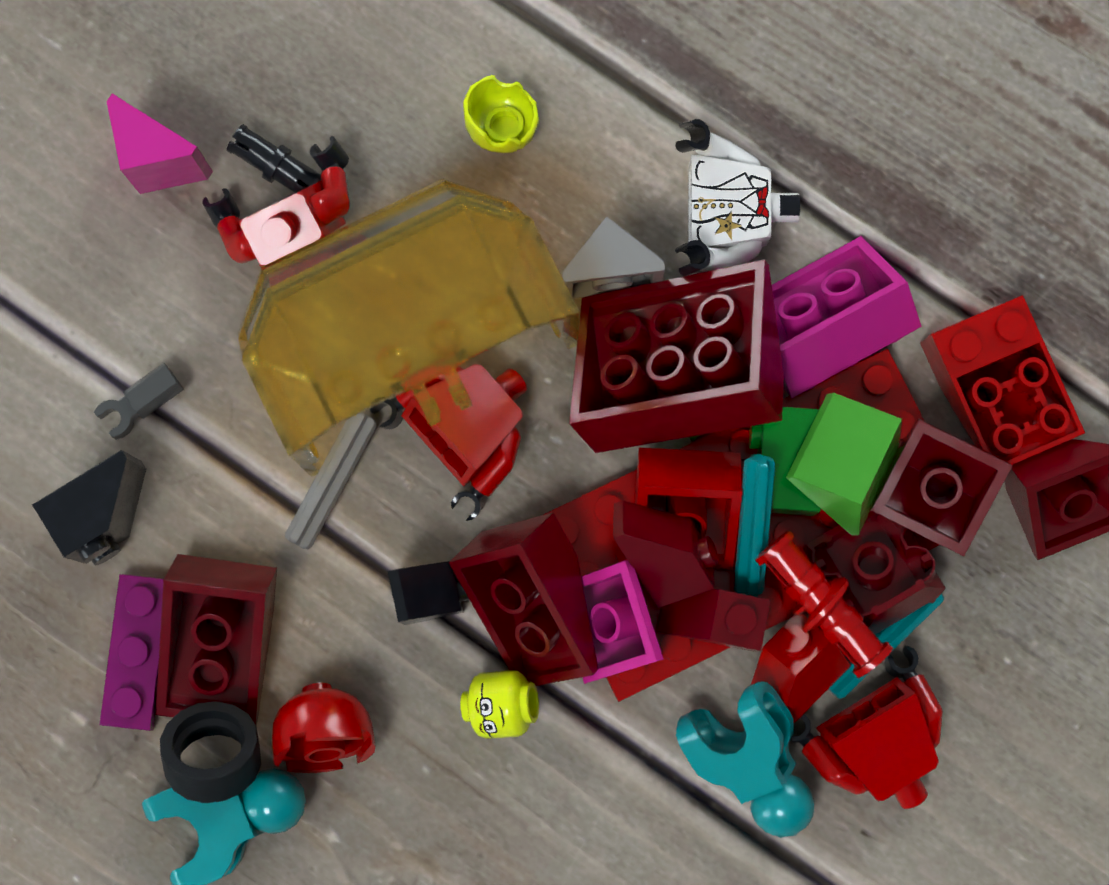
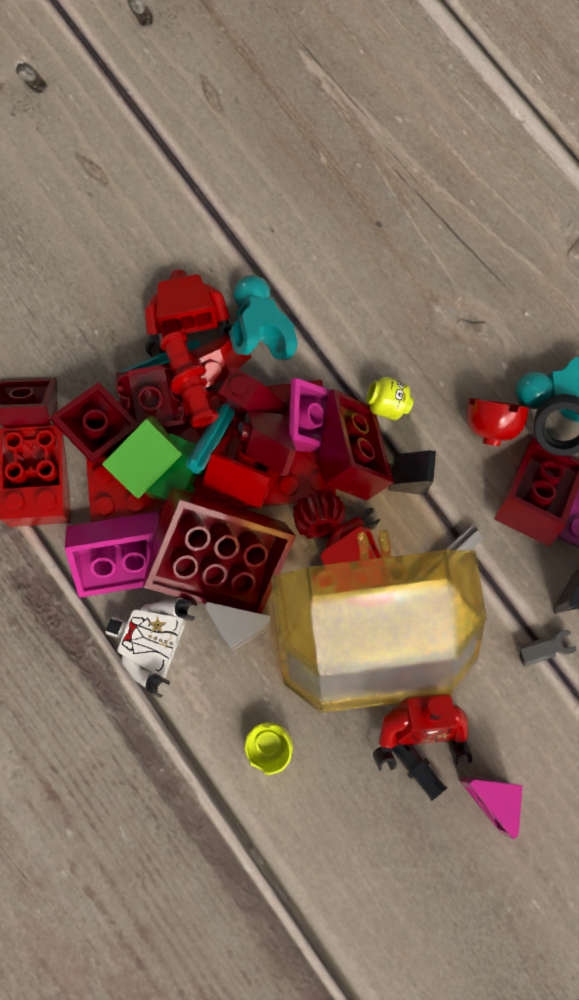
camera: 160 degrees left, 5 degrees down
none -> dark red gear [293,491,346,540]

